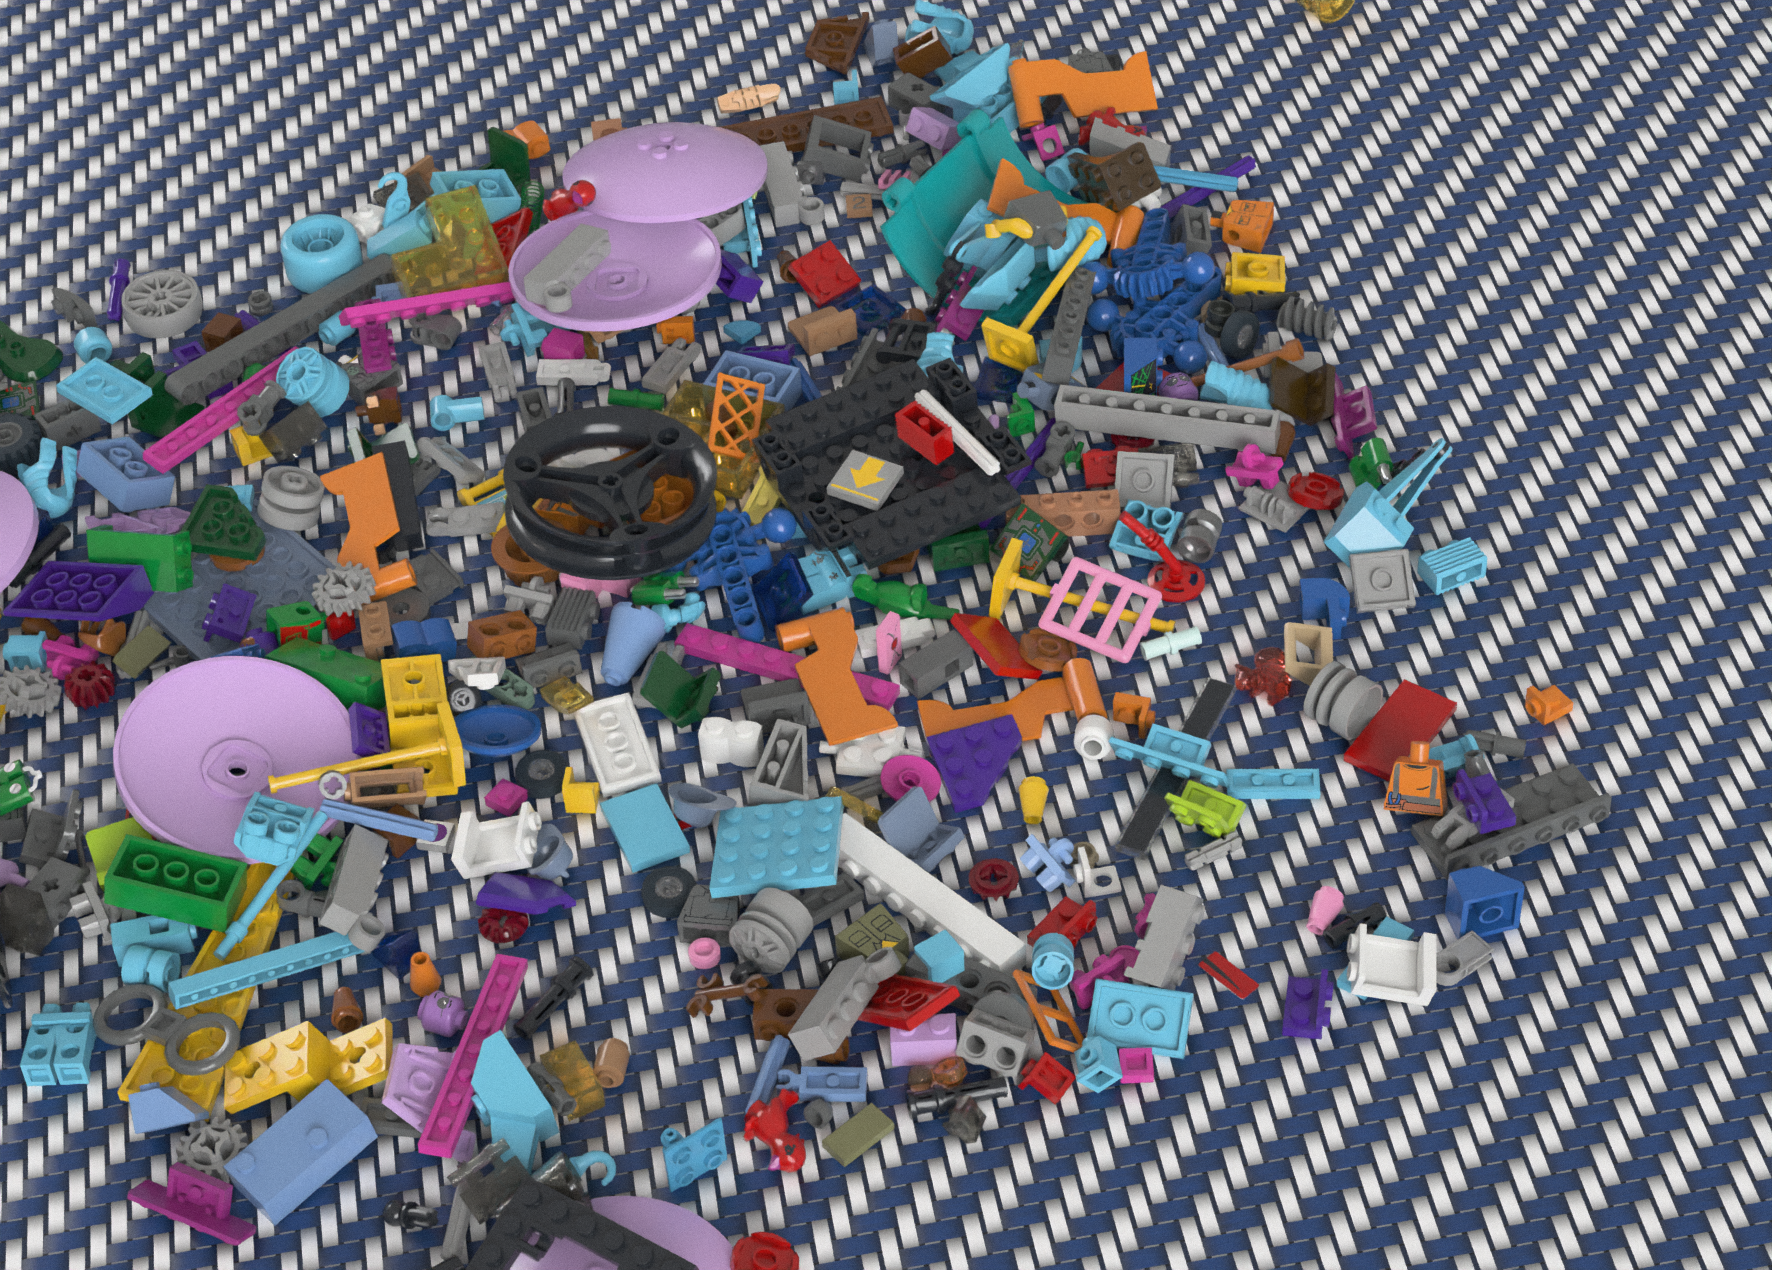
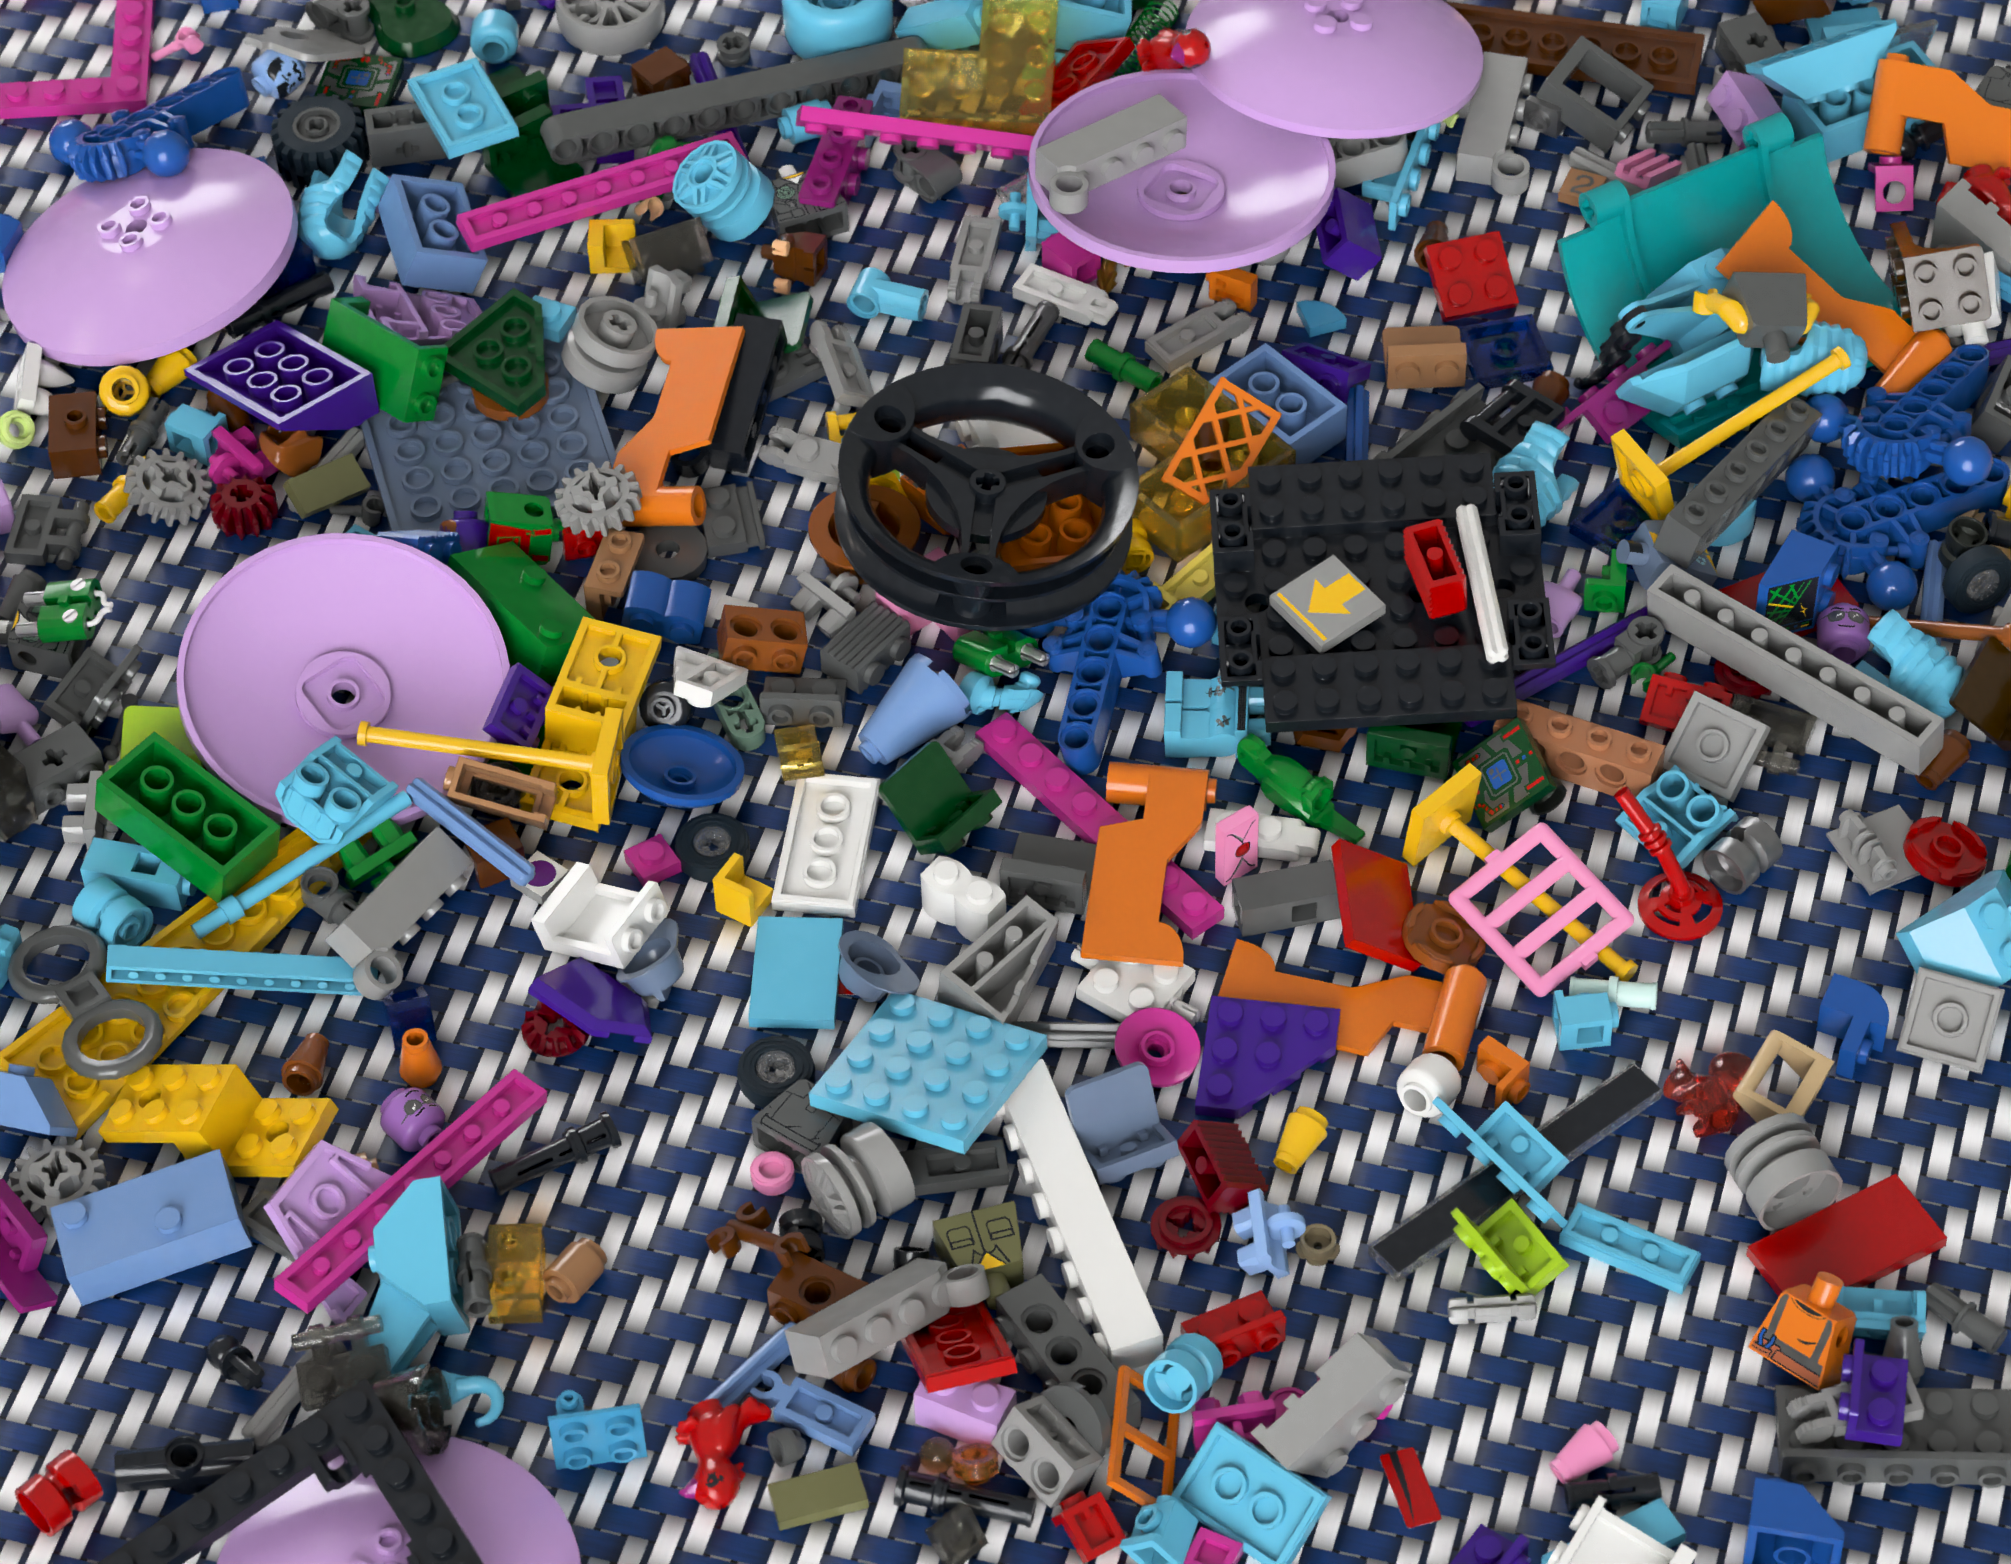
camera: 25 degrees right, 5 degrees up
dark purple bracket [201,583,257,643] -> none
dark grey connector [237,380,287,436] -> none
bush [318,770,347,799] -> none
clear blue tile [752,552,814,632] -> none
clear yellow tile [826,786,884,825] -> none
medium azure panel [914,929,965,983] -> none
medium azure wheel [1045,148,1087,193] -> none
white bracket [1073,847,1121,898] -> none
dark pink hips [1225,444,1284,489] -> none
none -> light grey hips [634,264,692,329]
none -> dark red brick [1177,1120,1269,1215]
none -> medium azure brick [1552,990,1619,1051]

